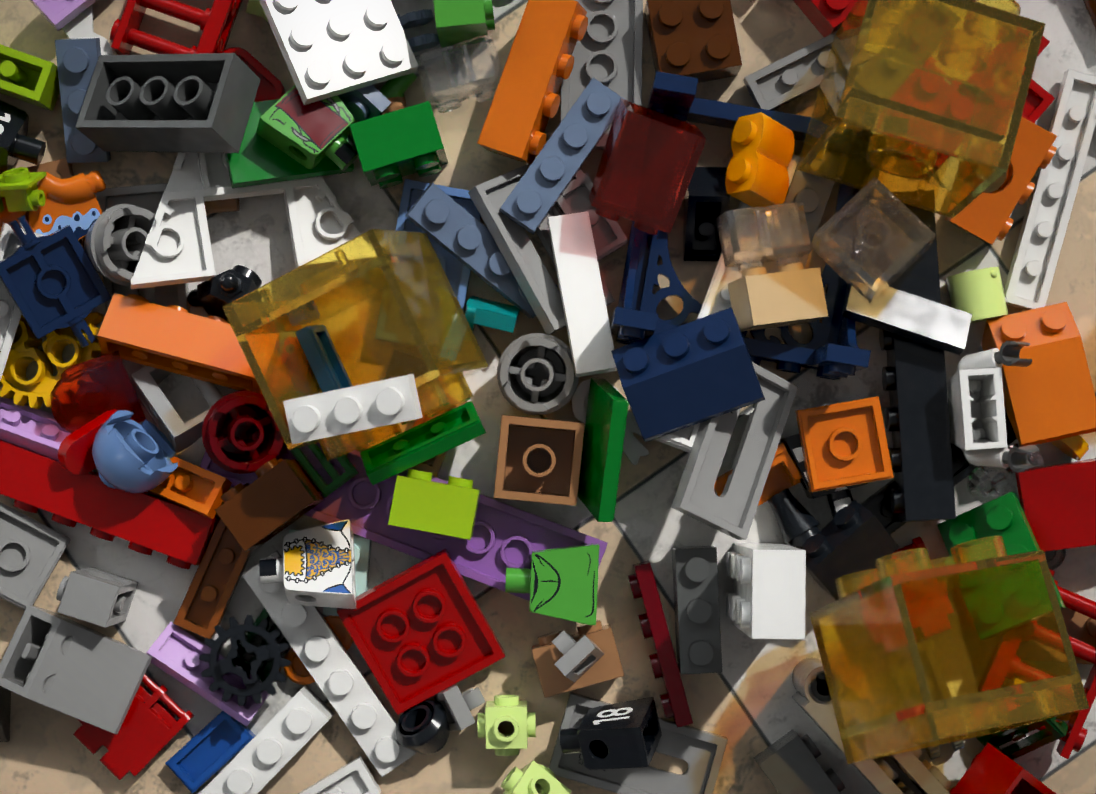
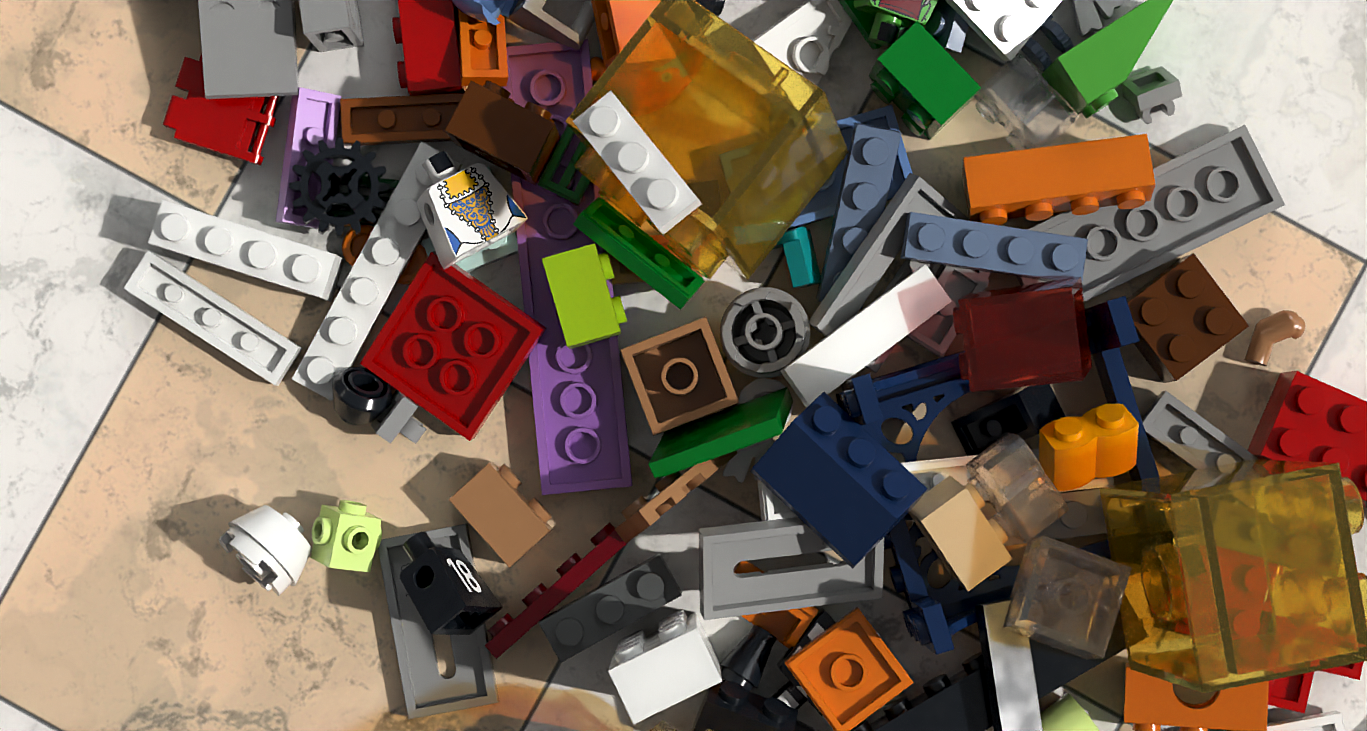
camera: 65 degrees right, 0 degrees up
blue tile [165,711,255,794] -> none
dark red cone [202,391,285,474] -> none
tile [295,325,352,393] -> none
bright green arm [380,73,417,114] -> none
yellowish green brick [477,694,536,756] -> none
bright green torso [505,543,599,625] -> none
light grey tile [551,630,604,682] -> none
none -> medium nougat wing [614,450,738,544]

